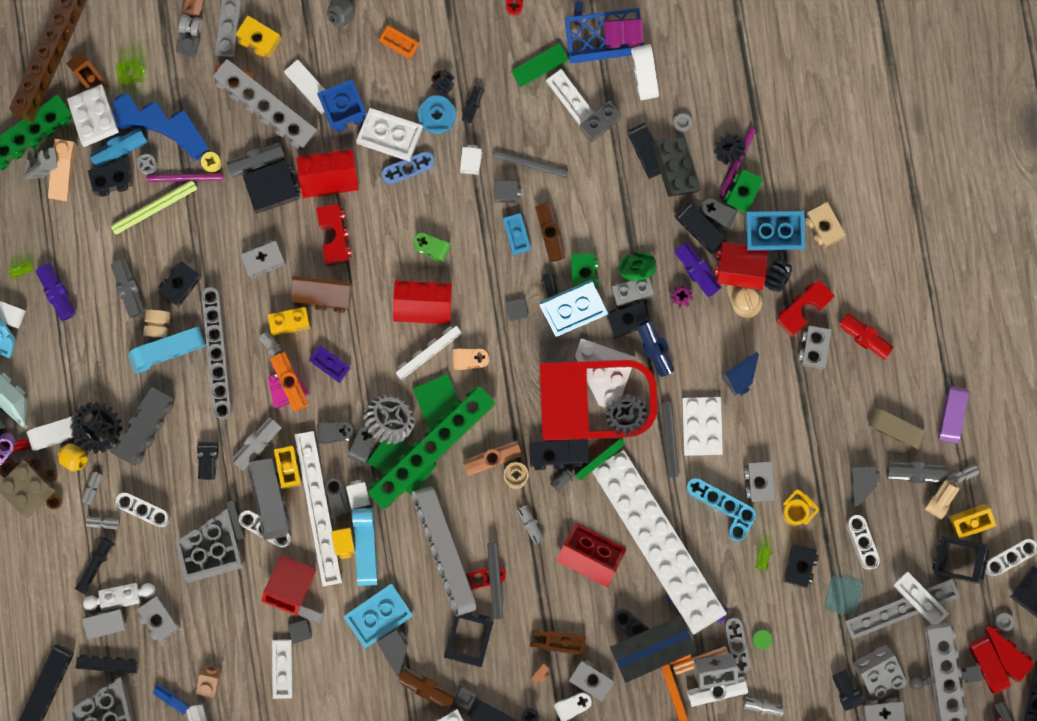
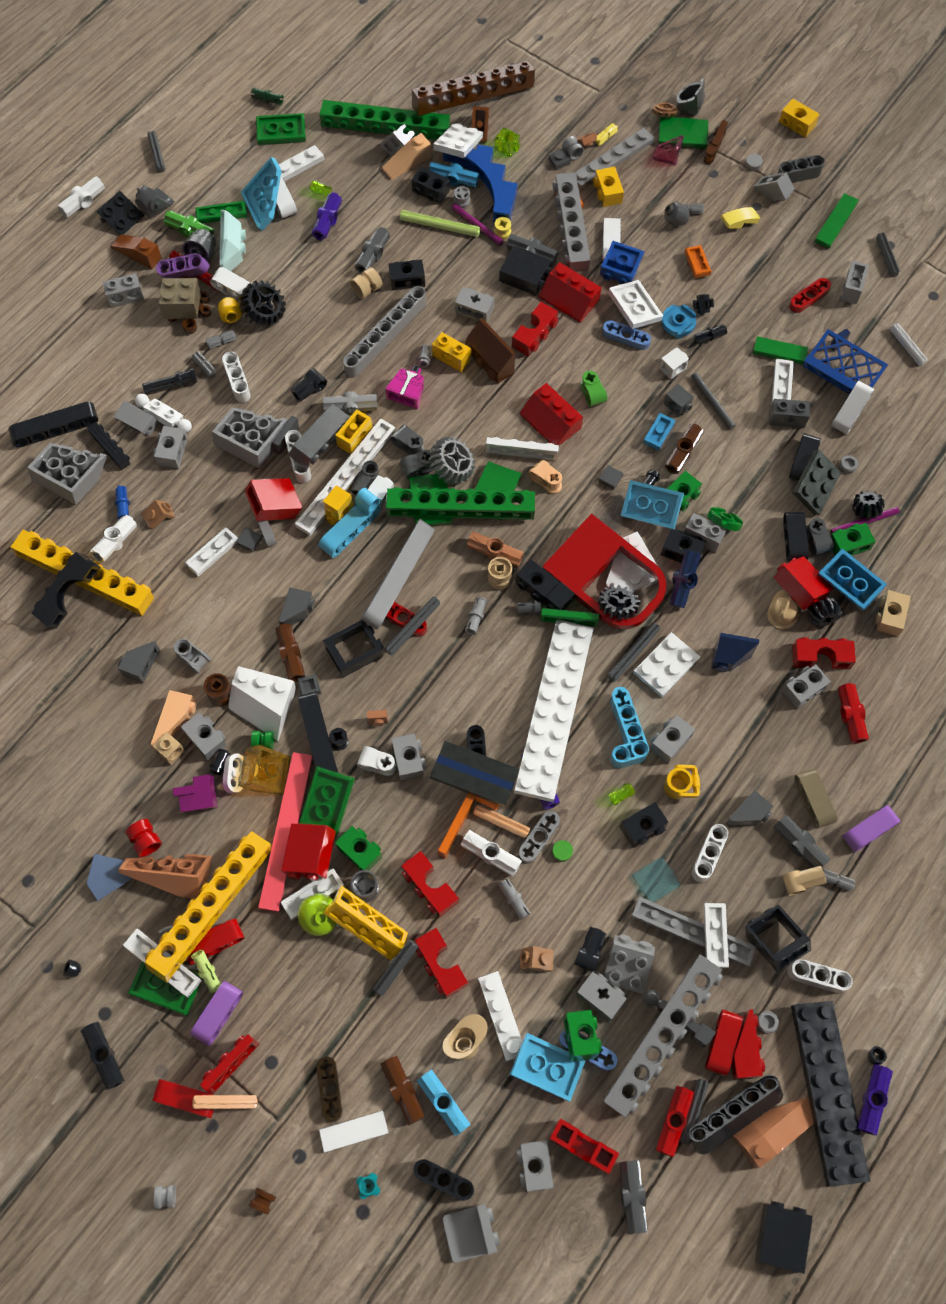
camera: 45 degrees right, 15 degrees down
dark grey wedge [110,387,174,467] -> none
medium azure beam [127,327,206,374] -> none
orange piece [270,352,309,412] -> none
dark purple plate [309,345,351,384] -> none
medium azure plate [343,584,413,649] -> none
reddish brown hinge [530,630,586,655] -> none
red slope [556,522,627,587] -> none
magenta brick [604,18,644,48] -> none
magenta gear [670,284,694,309] -> none
dark purple piece [674,242,722,298] -> none
light grey brick [693,653,738,690] -> none
yellow brick [949,504,996,539] -> none

